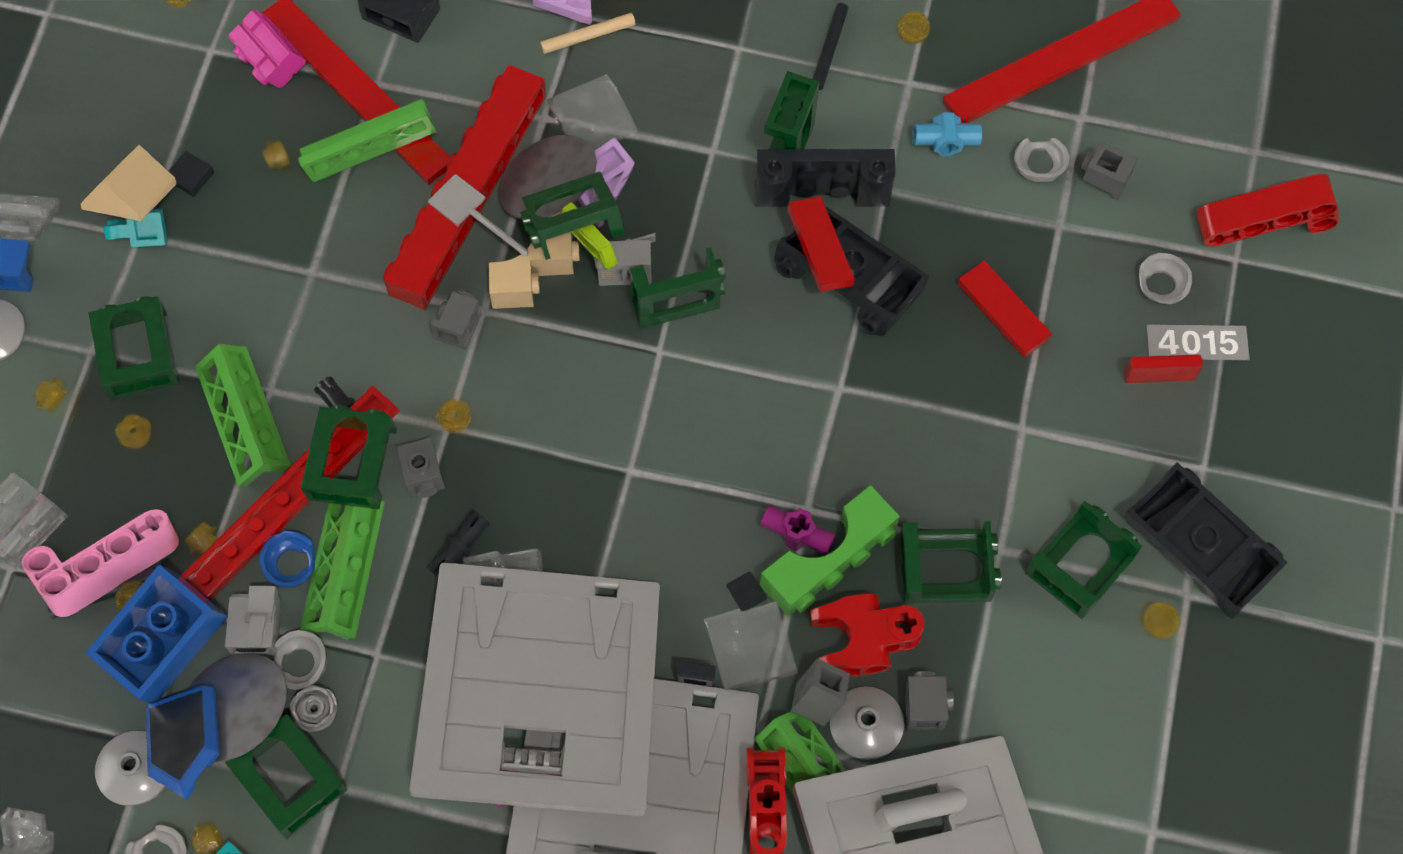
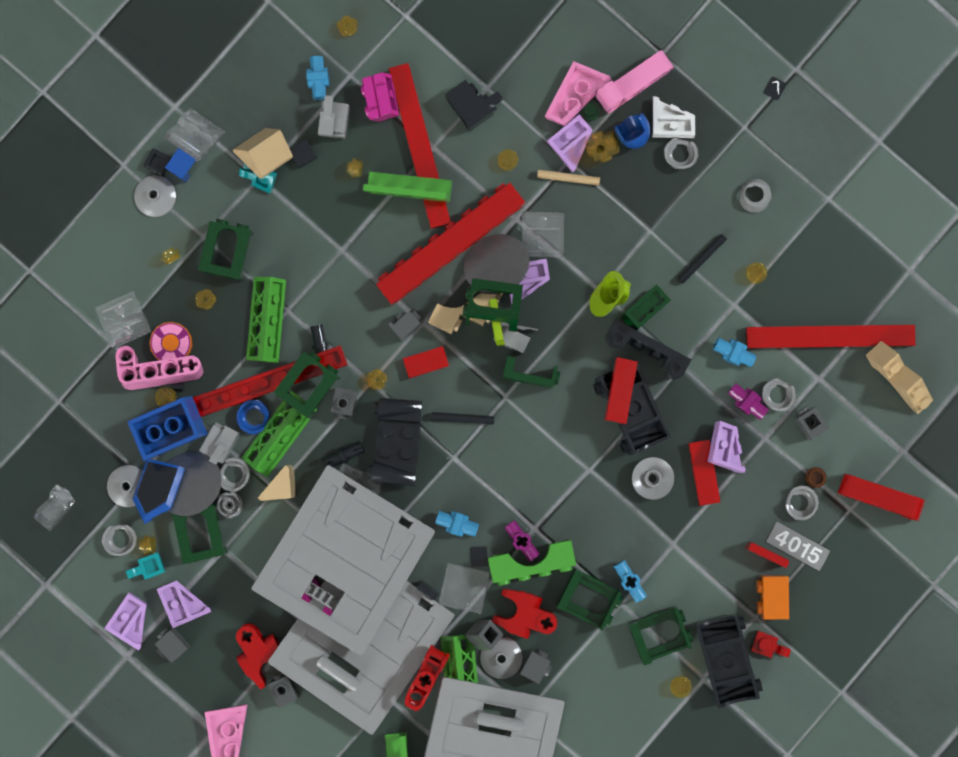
camera: 30 degrees right, 20 degrees up
clear yellow plate [184,520,218,553] -> none
light grey piece [428,174,529,256] -> none
none -> tile [150,322,193,360]
none -> tan slope [258,465,296,501]
none -> dark azure axle [306,56,330,100]
none -> light grey piece [318,95,350,139]
none -> black piece [368,398,422,487]
none -> red tile [403,346,449,379]
none -> black bar [431,412,494,424]
none -> dark azure axle [435,511,479,537]
none -> clear yellow plate [497,149,518,171]
none -> lime piece [589,271,631,317]
none -> dark azure axle [613,560,647,603]
none -> light grey dish [632,457,674,500]
none -> lavender wing [707,421,746,473]
none -> magenta axle [727,383,769,420]
none -> red plate [750,630,791,658]
none -> orange brick [756,575,789,619]
none -> reddish brown plate [805,467,827,488]
none -> tan arch [866,341,933,414]

